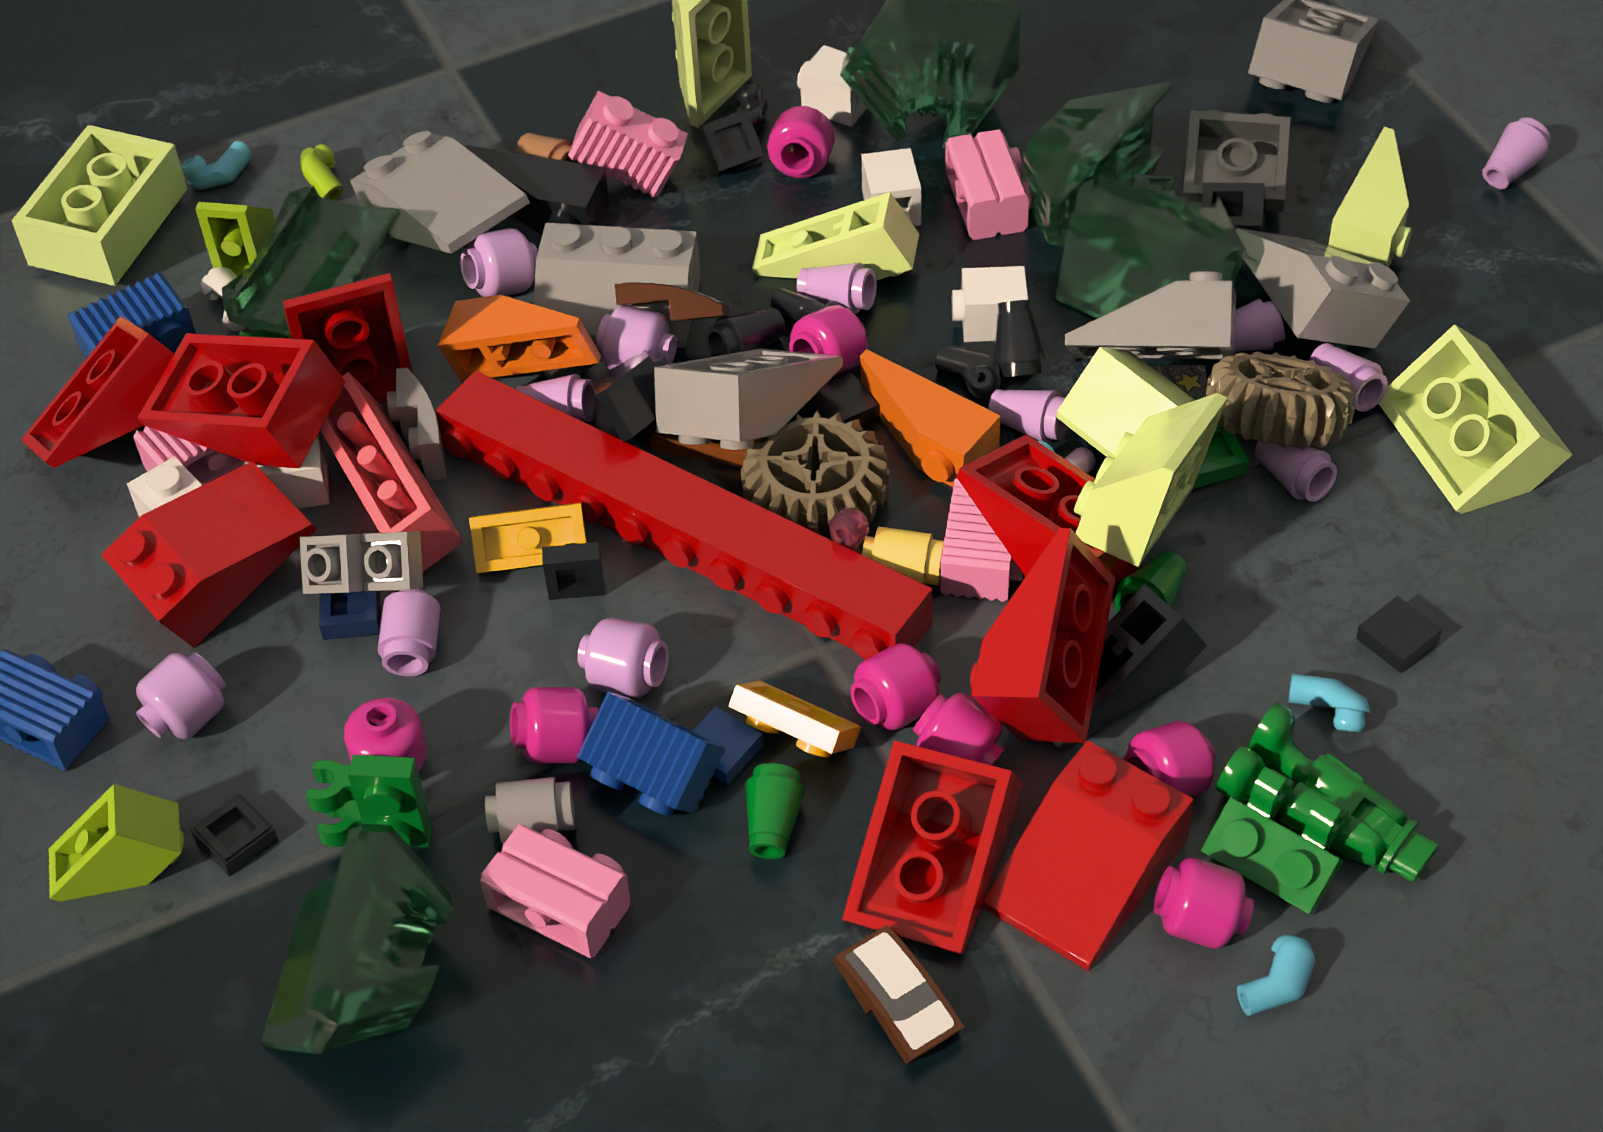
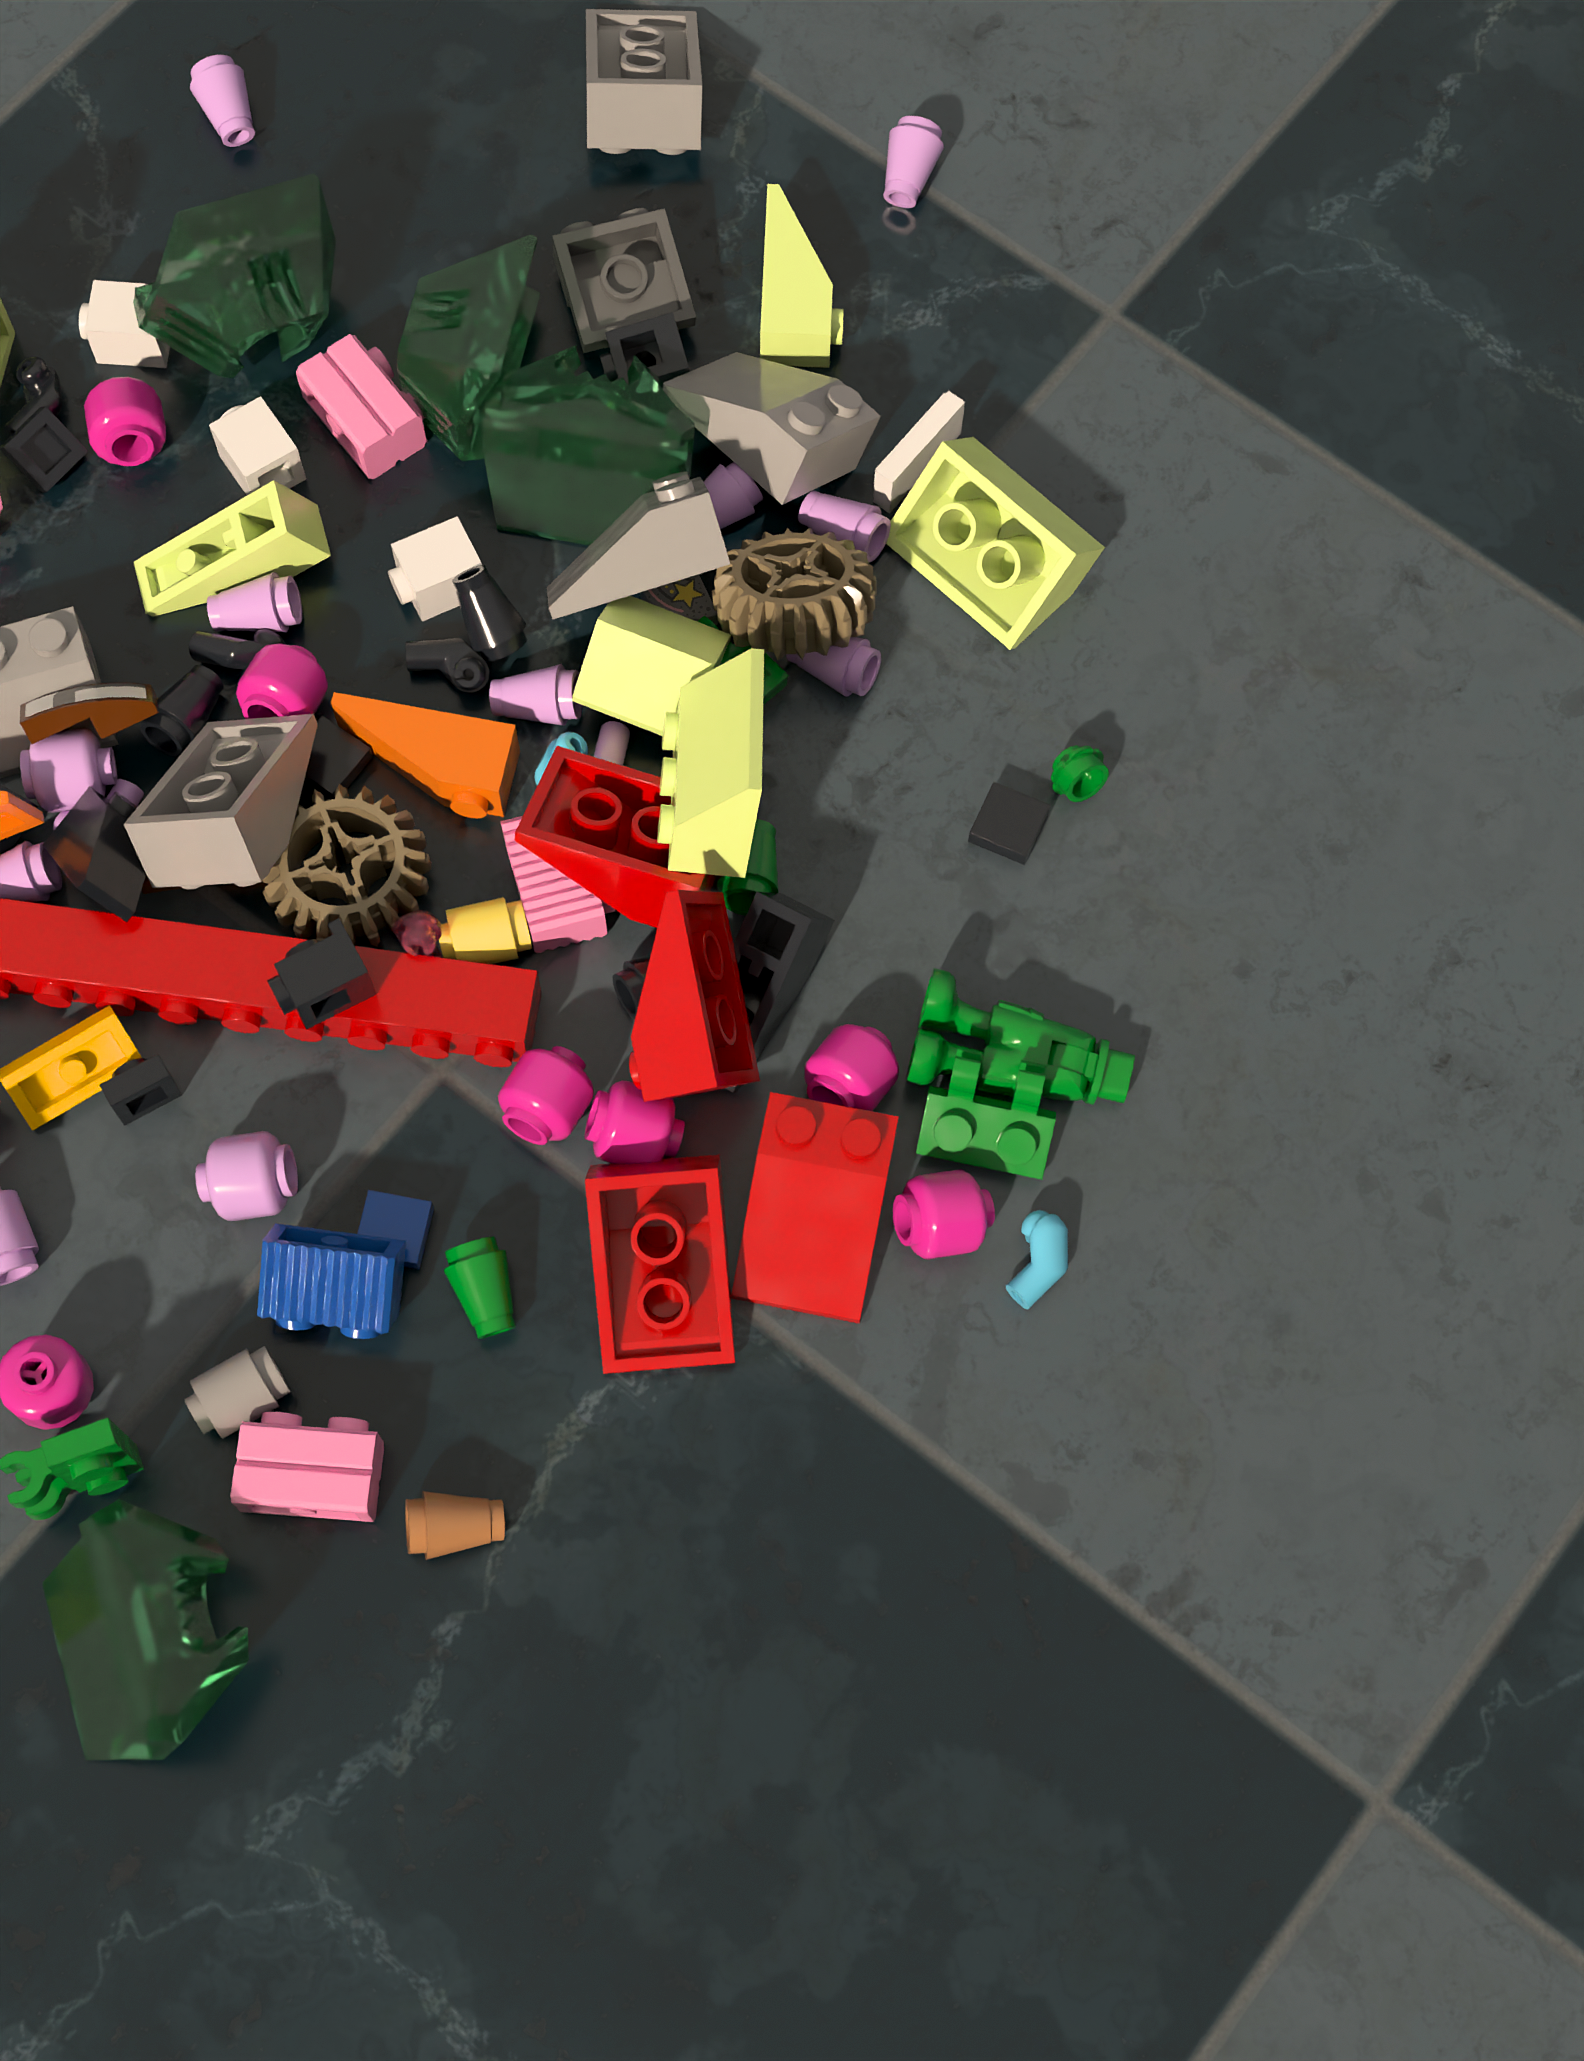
camera: 30 degrees left, 20 degrees up
dark pink head [510,687,598,764] -> none
plate [728,680,861,757] -> none
slope [832,925,964,1064] -> none
medium azure arm [1288,673,1370,733] -> none
none -> black brick [267,918,376,1030]
none -> medium nougat cone [405,1491,505,1560]
none -> white tile [873,391,965,513]
none -> green plate [1051,745,1109,802]

